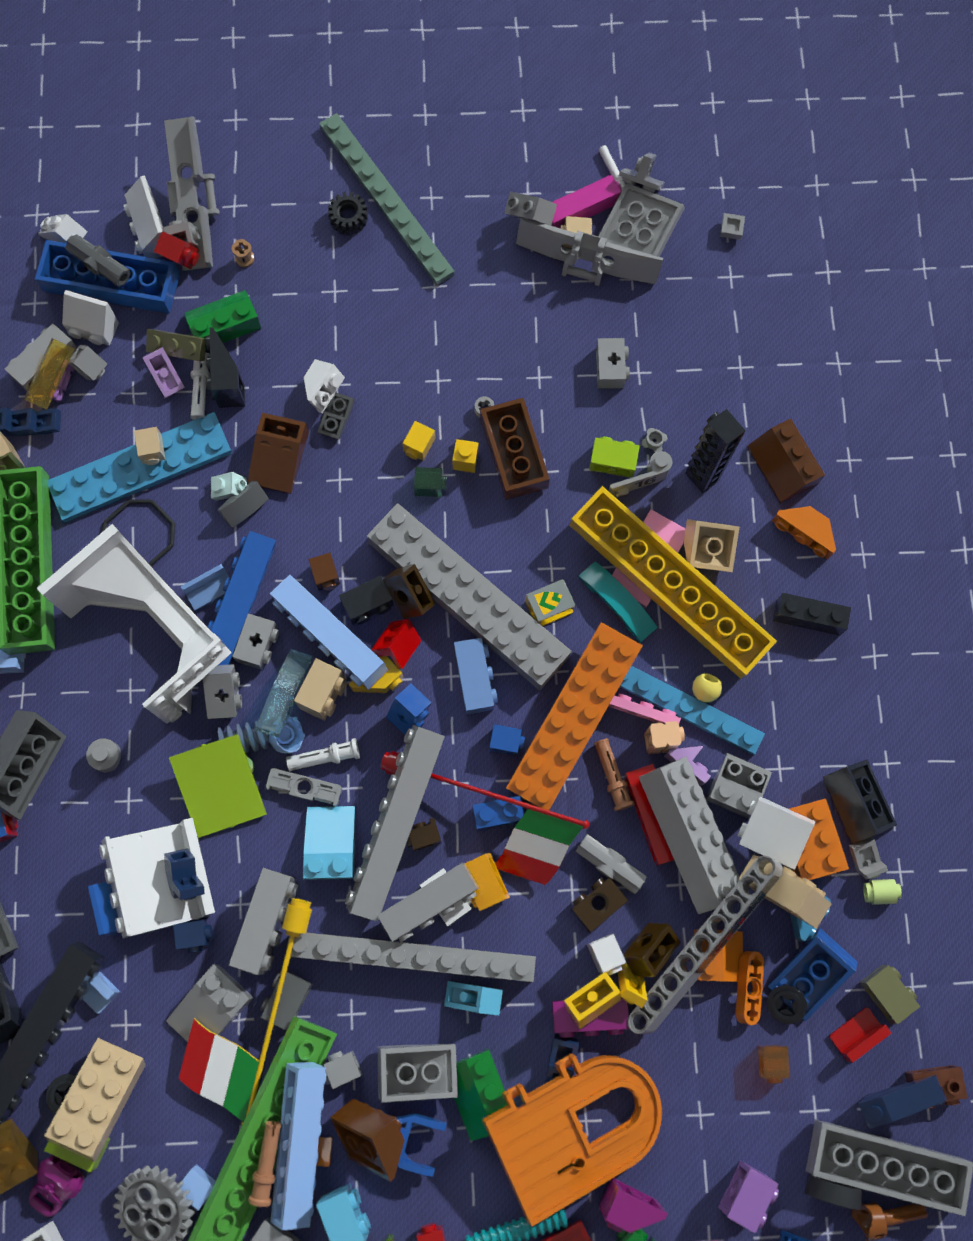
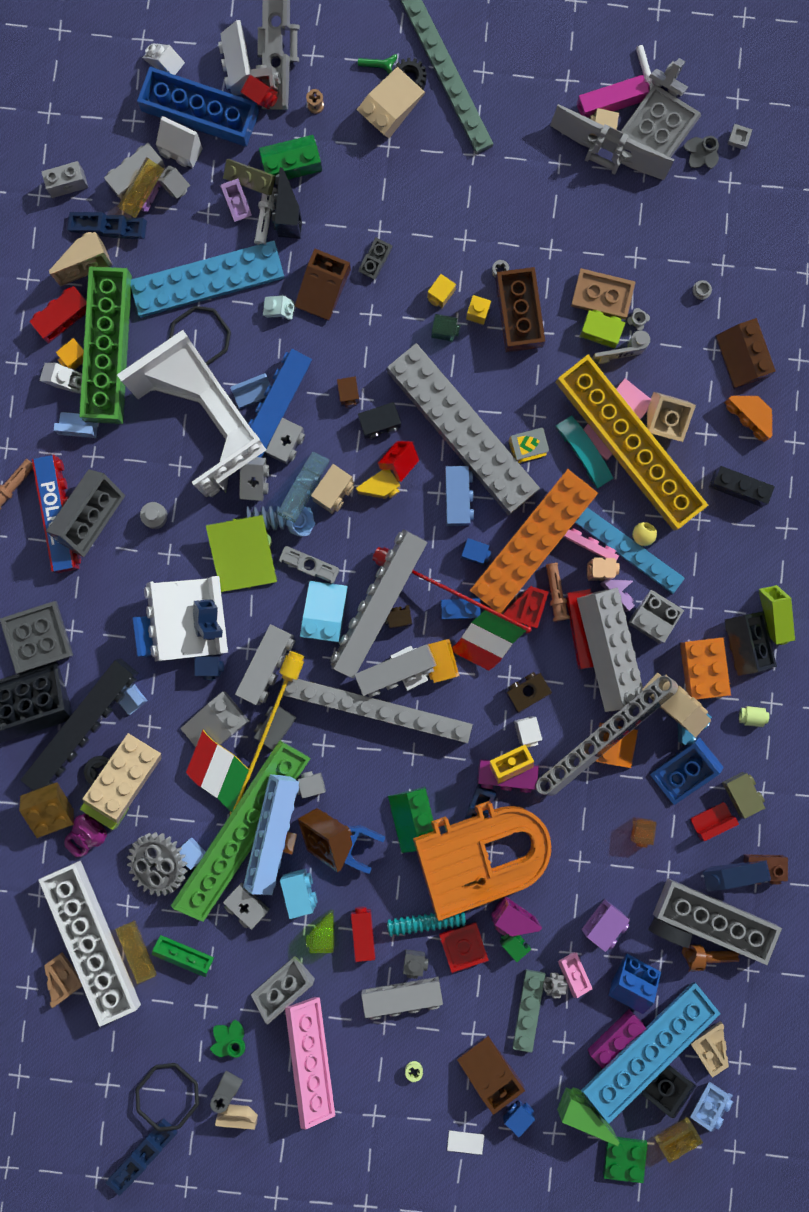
camera: 10 degrees right, 10 degrees up
dark grey piece [65,234,130,287] -> none
tan brick [134,427,165,465] -> none
dark grey slope [217,481,269,528] -> none
nougat pin [248,1121,282,1207] -> none
light blue brick [270,575,388,690] -> none
white pin [286,738,360,771] -> none
white slope [304,359,345,413] -> none
light grey slope [377,1044,457,1102] -> none
dark brown brick [382,564,436,619] -> none
blue brick [386,683,432,735] -> none
medium azure slope [444,981,503,1015] -> none
light grey brick [504,192,557,226] -> none
light grey piece [575,834,647,894] -> none
light grey brick [596,338,630,388] -> none
yellow plate [618,963,648,1008] -> none
dark brown brick [623,923,681,977] -> none
black brick [685,409,746,493] -> none
orange beam [735,951,764,1025] -> none
white brick [738,797,815,870] -> none
black gear [767,983,808,1024] -> none
light grey bracket [849,837,888,879] -> none
none -> tan slope [357,67,426,138]
none -> green piece [358,54,397,74]
none -> red wing [503,586,549,629]
none -> medium nougat plate [571,268,635,320]
none -> dark grey plate [684,136,719,169]
none -> light grey plate [692,280,712,300]
none -> lime slope [759,585,795,645]

